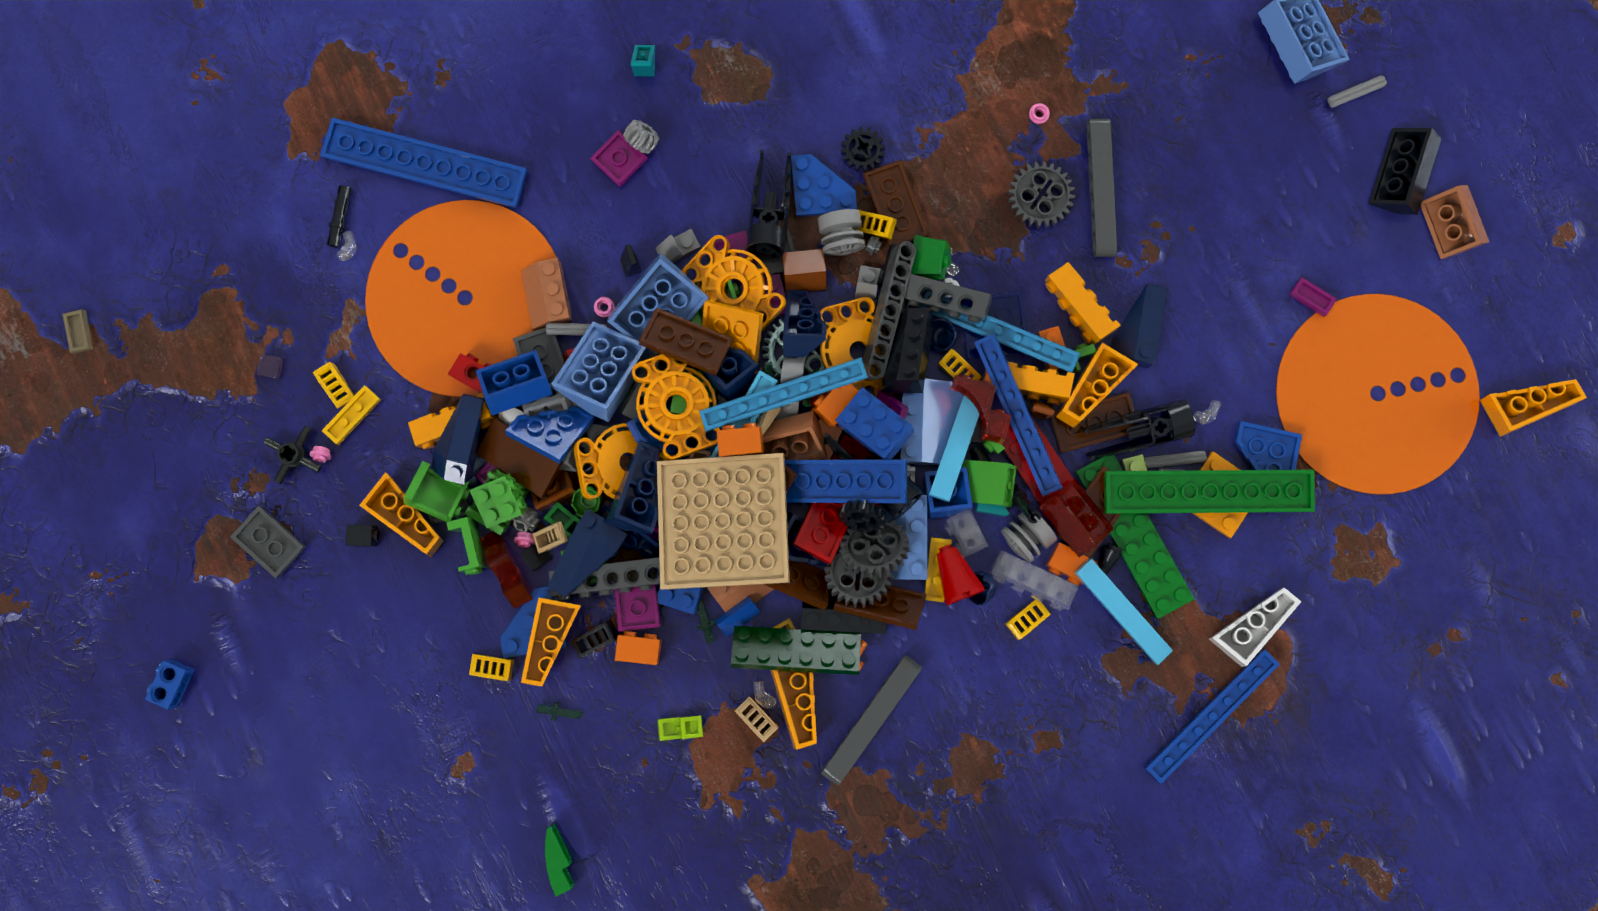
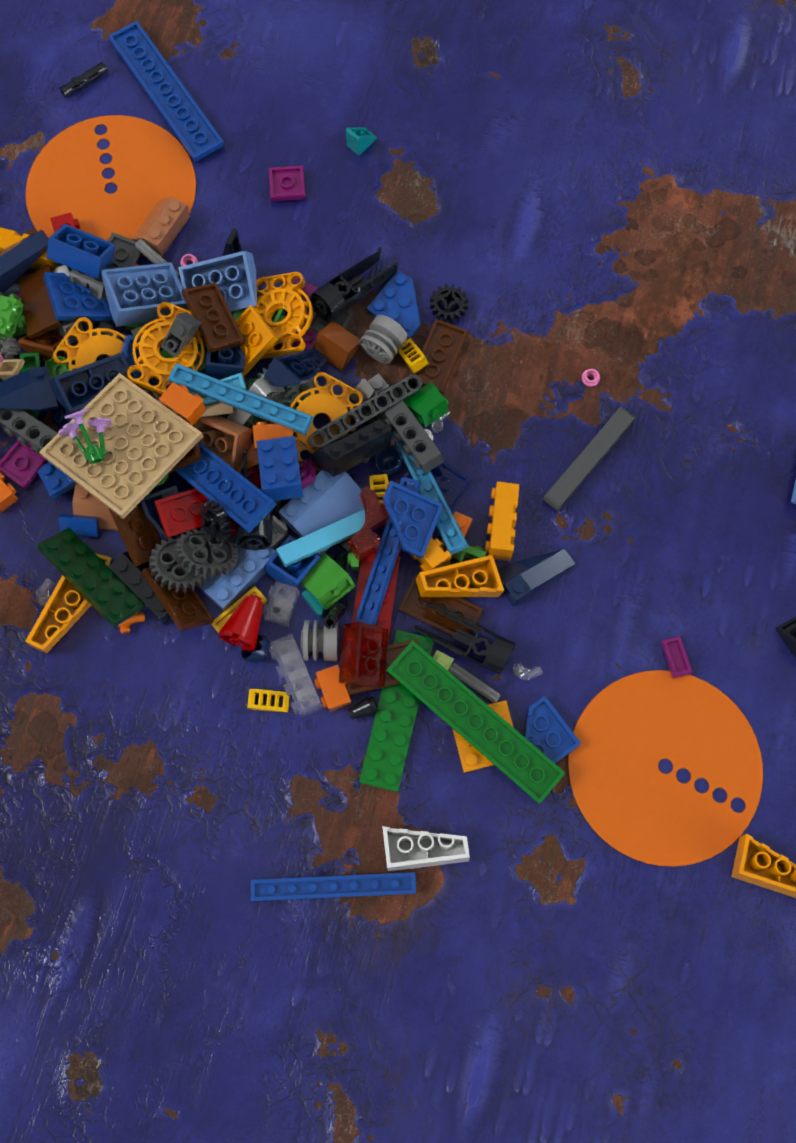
camera: 35 degrees right, 10 degrees down
clear arm [337,231,357,261] -> none
light grey gear [623,120,659,154] -> none
light grey slope [655,229,701,263] -> none
piece [697,598,715,644] -> none
tan slope [735,696,779,742] -> none
dark grey beam [820,654,922,786] -> none
dark grey plate [865,236,882,256] -> none
dark grey gear [1008,161,1075,229] -> none
dark orange slope [1028,400,1054,421] -> none
medium azure tile [1074,558,1173,665] -> none
none -> plant [58,408,112,464]
none -> dark grey slope [161,312,201,358]
none -> blue plate [382,481,444,558]

